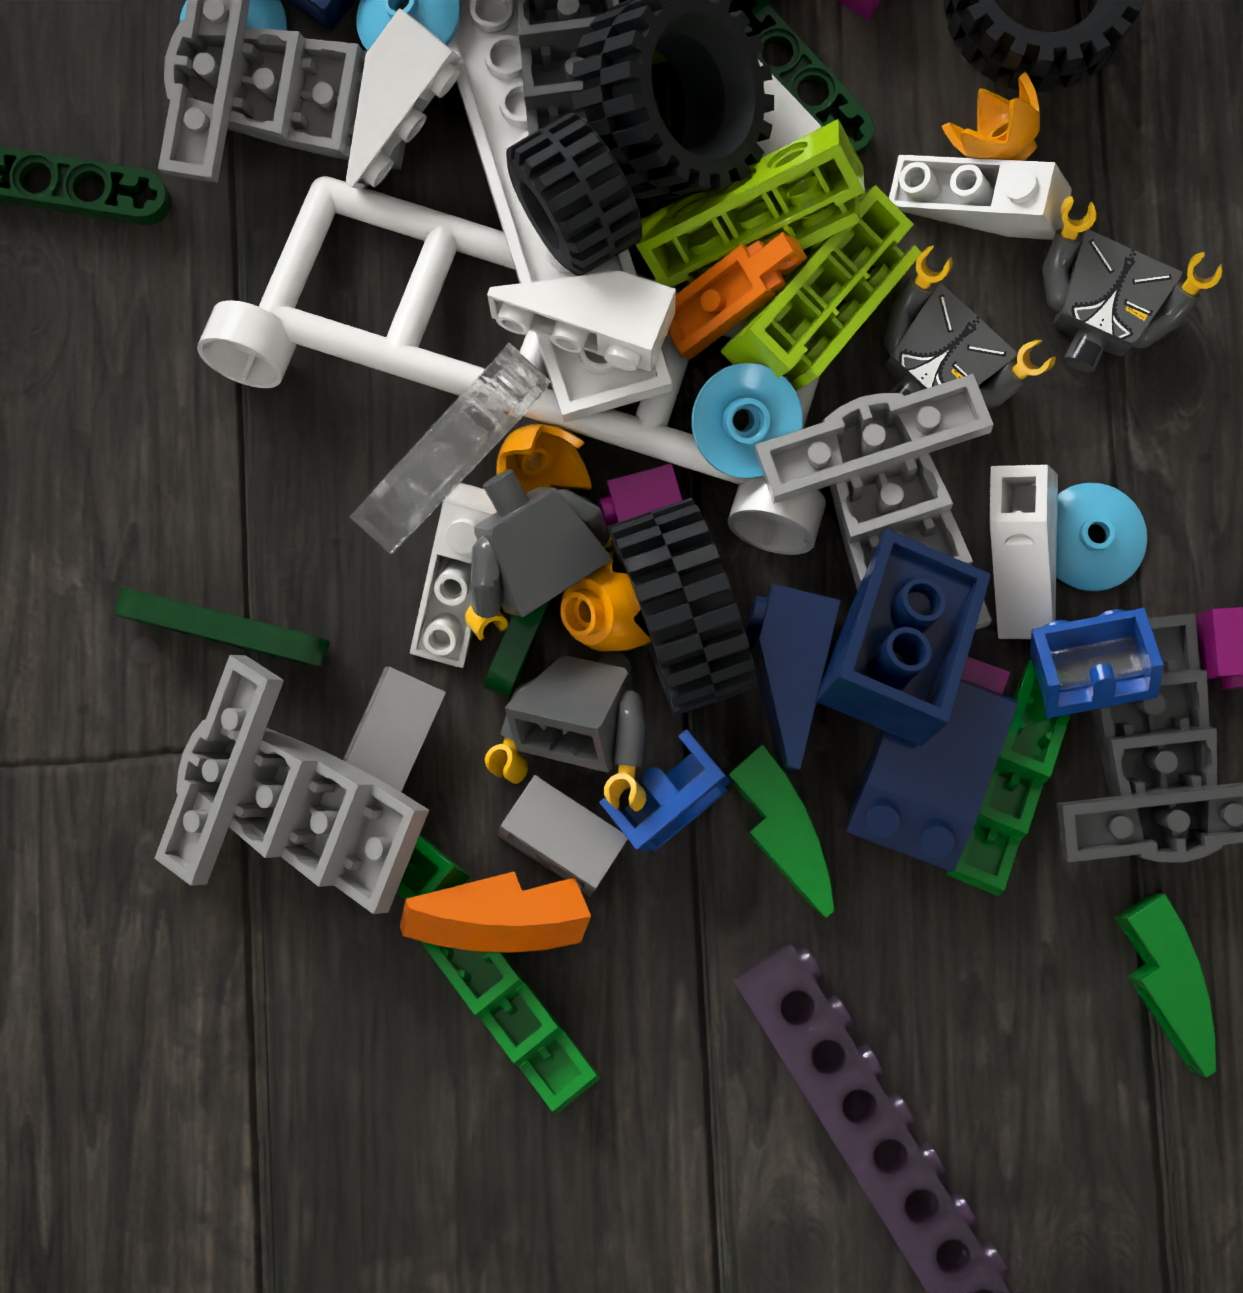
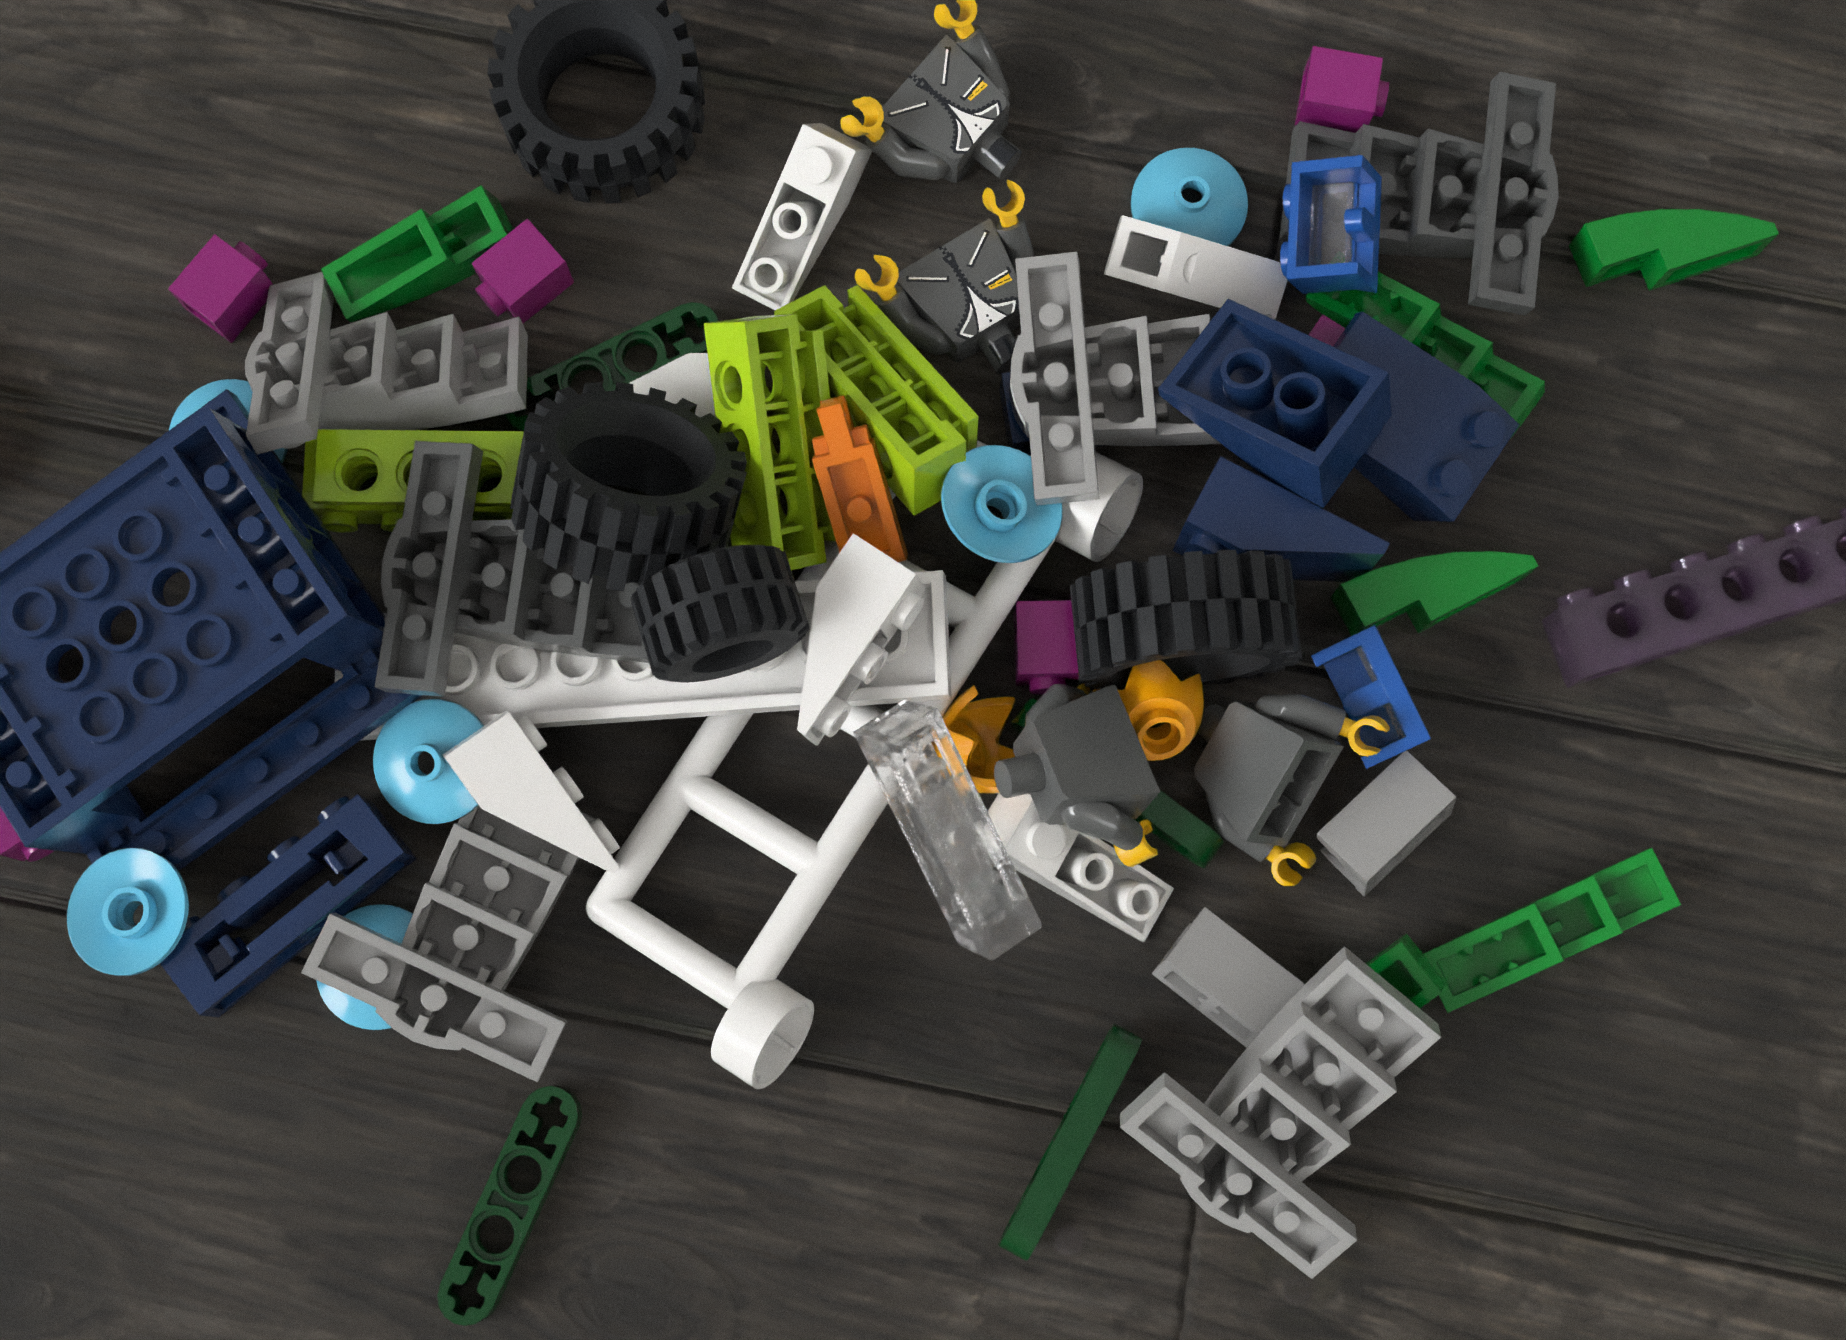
camera: 75 degrees left, 5 degrees down
orange slope [400,872,591,953] -> none
light orange piece [942,71,1040,161] -> none

